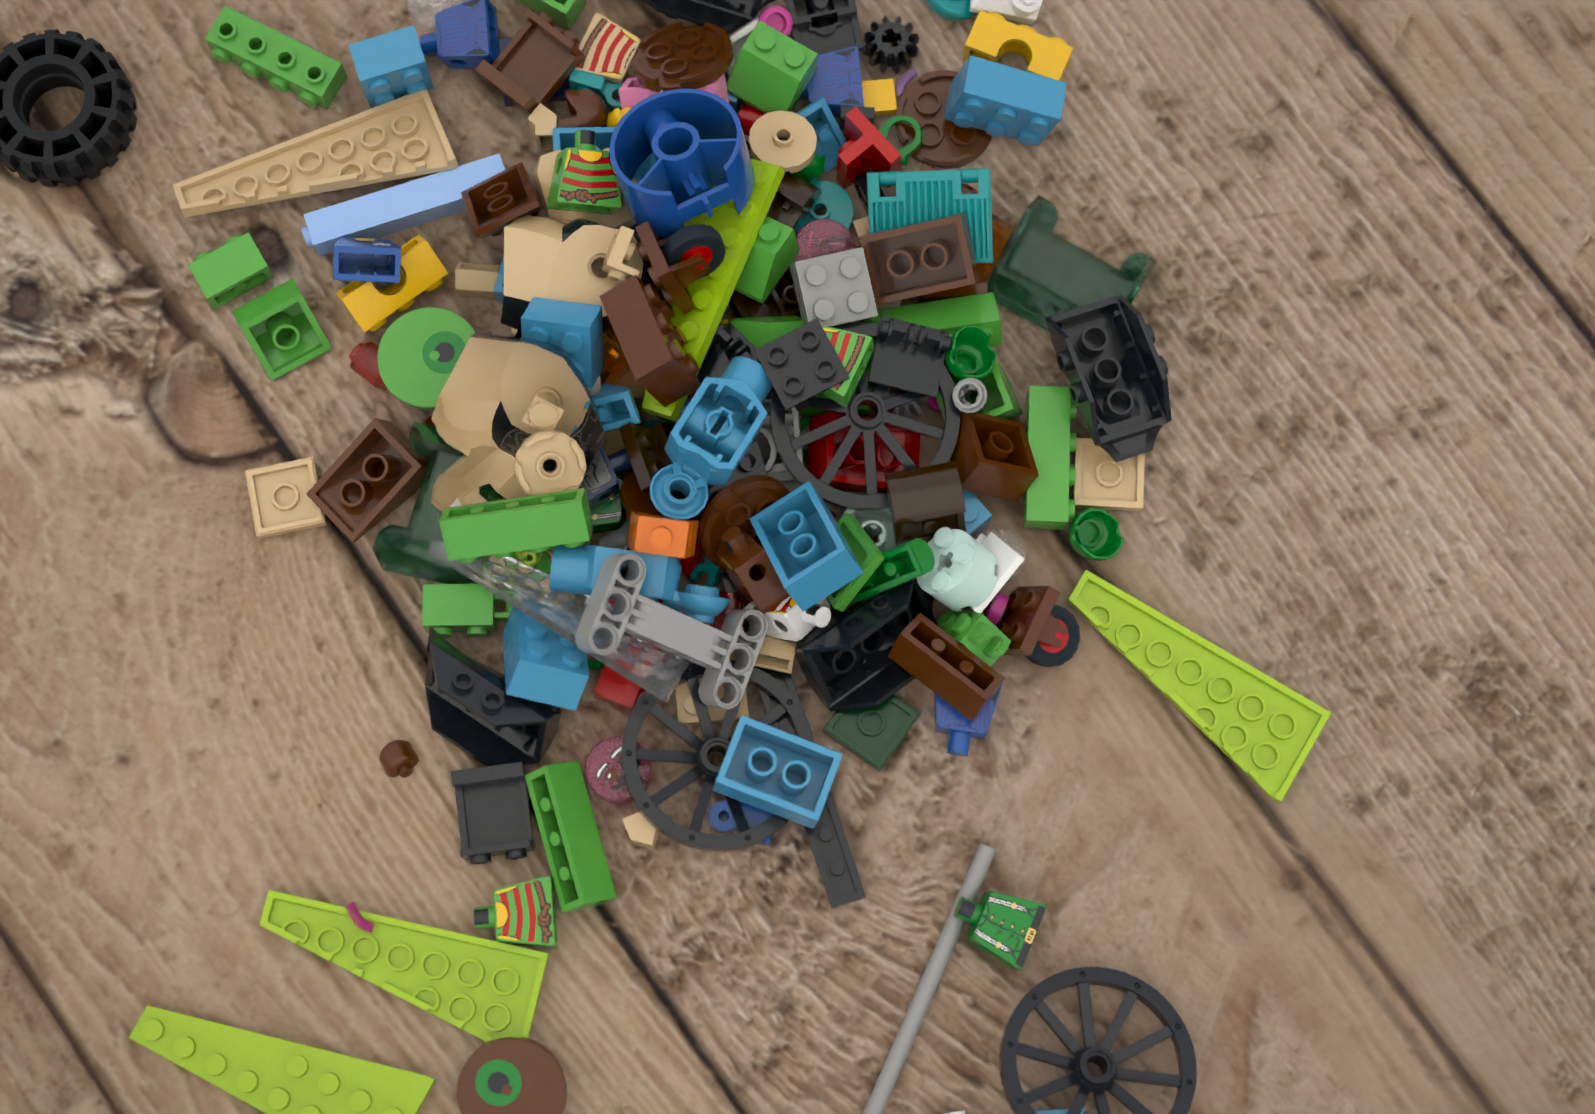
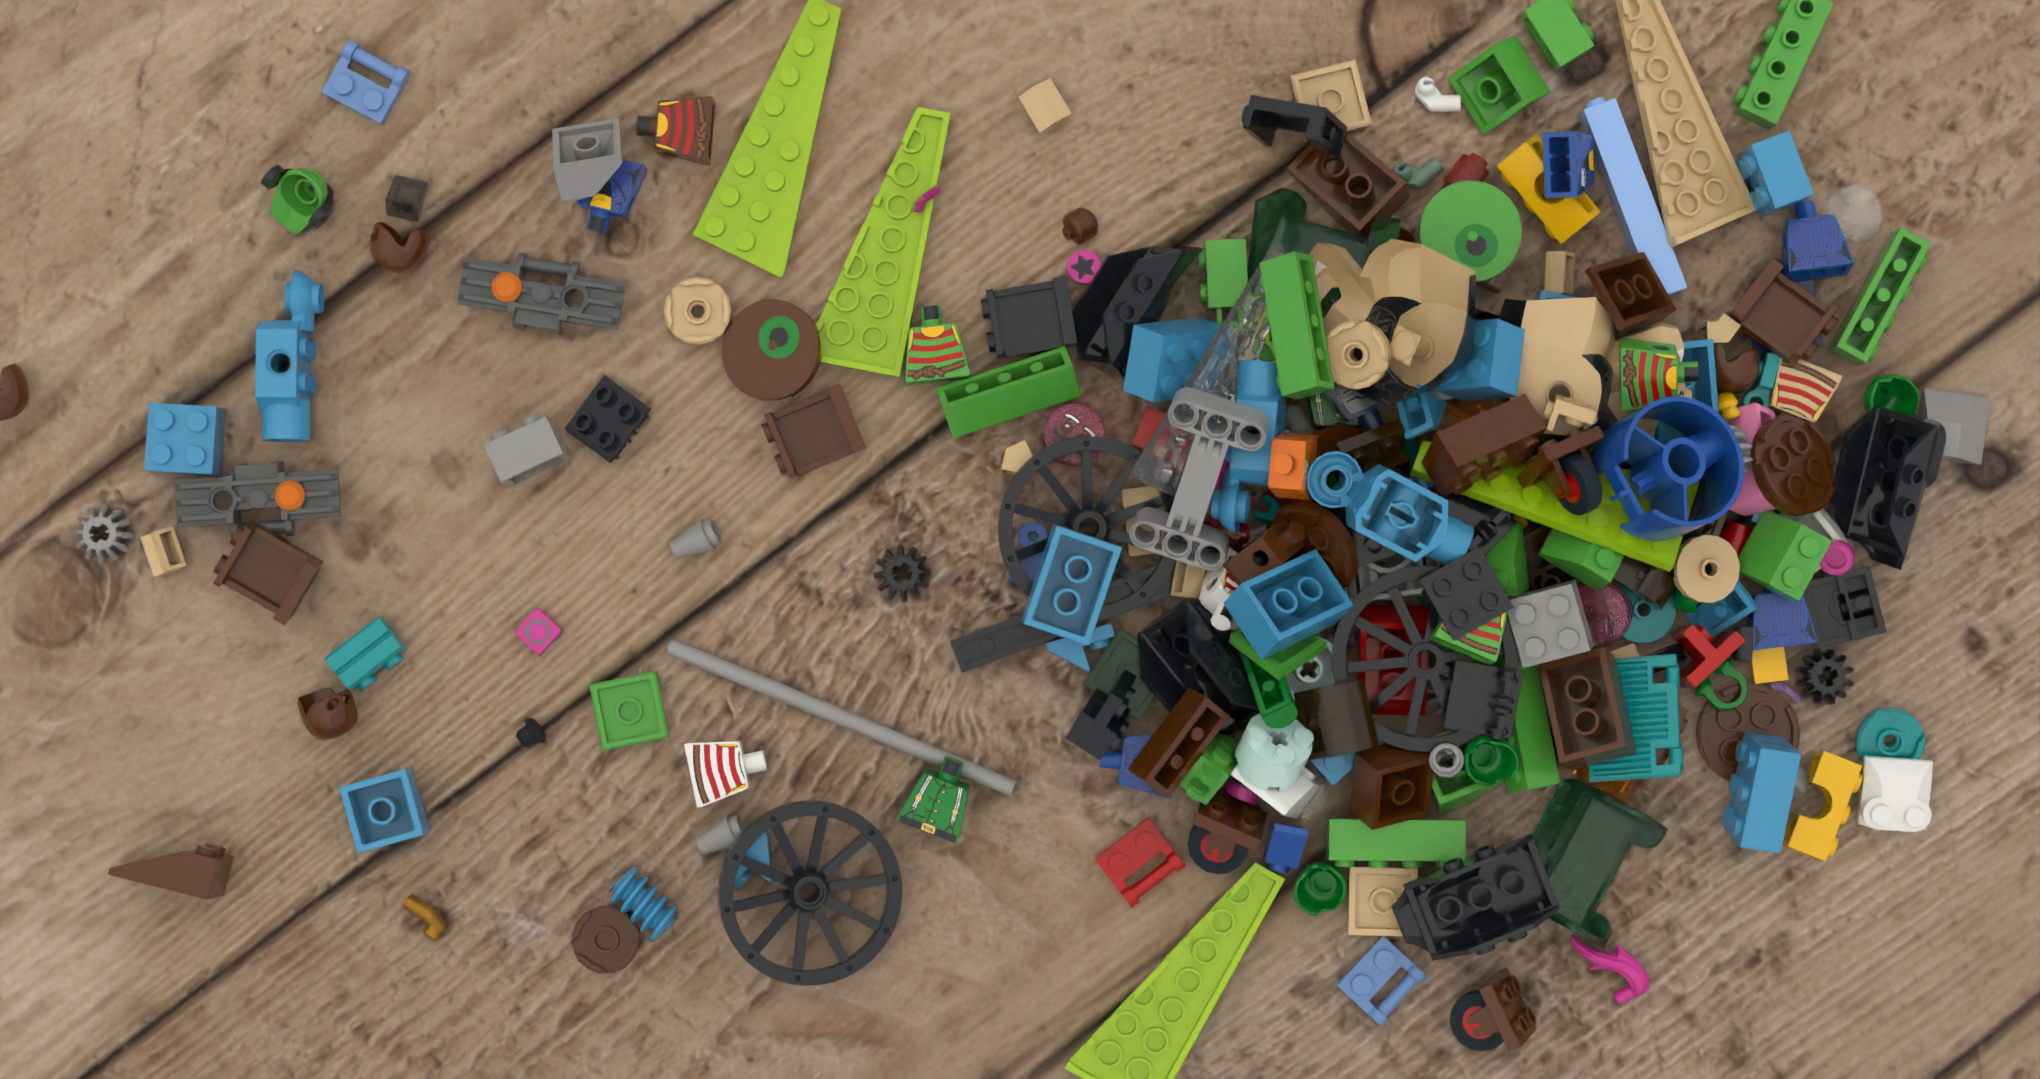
camera: 90 degrees right, 10 degrees up
none -> reddish brown panel [761,383,867,479]
none -> black gear [874,545,932,602]
none -> tan piece [1018,78,1072,133]
none -> dark azure slope [1046,623,1115,673]
none -> black brick [1066,669,1137,760]
none -> dark pink tile [1067,250,1101,285]
none -> red plate [1095,818,1185,908]
none -> black panel [1242,95,1348,159]
none -> blue slope [1262,821,1309,873]
none -> medium blue plate [1336,936,1427,1027]
none -> sand green arm [1393,157,1444,189]
none -> white arm [1415,77,1461,112]
none -> reddish brown plate [1450,967,1537,1052]
none -> dark pink piece [1571,934,1650,1004]

